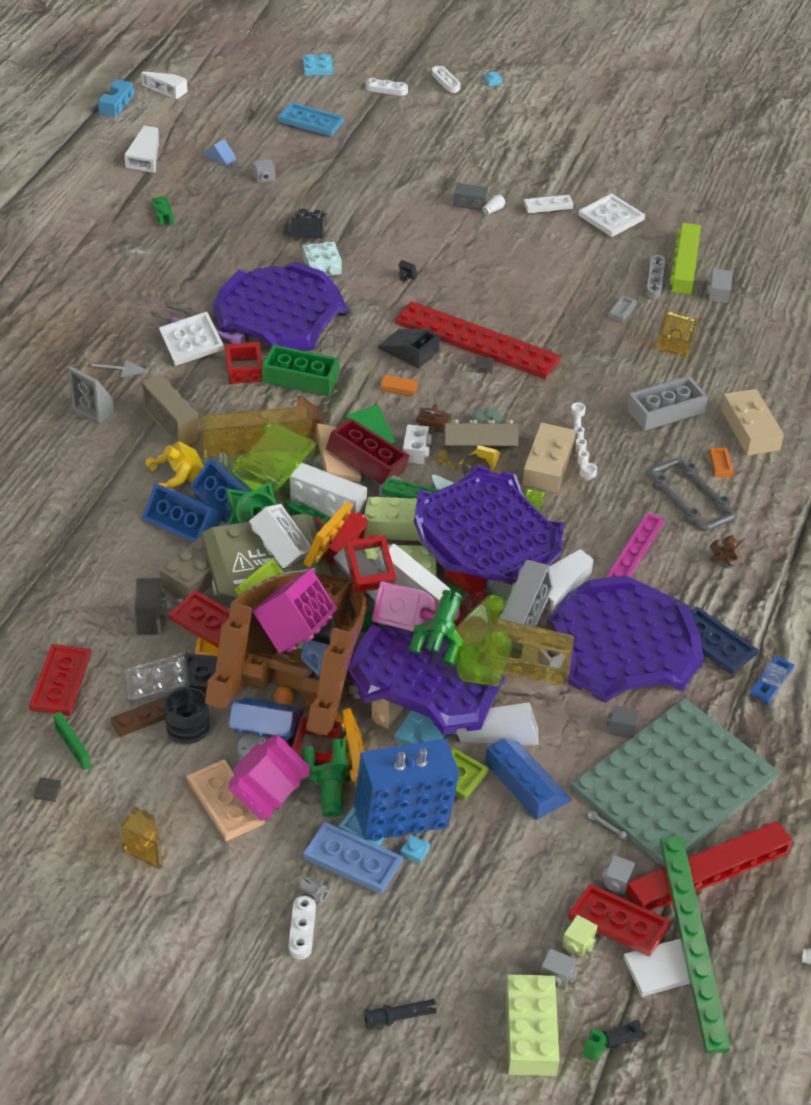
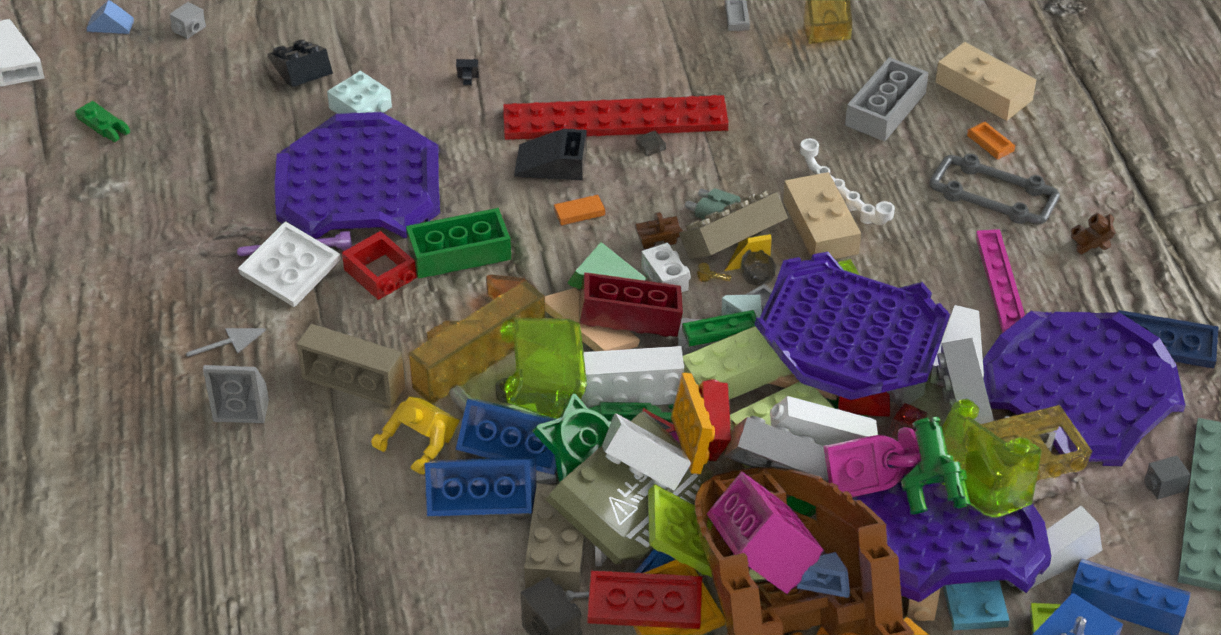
camera: 30 degrees left, 0 degrees up
red window [344,535,397,593] -> none

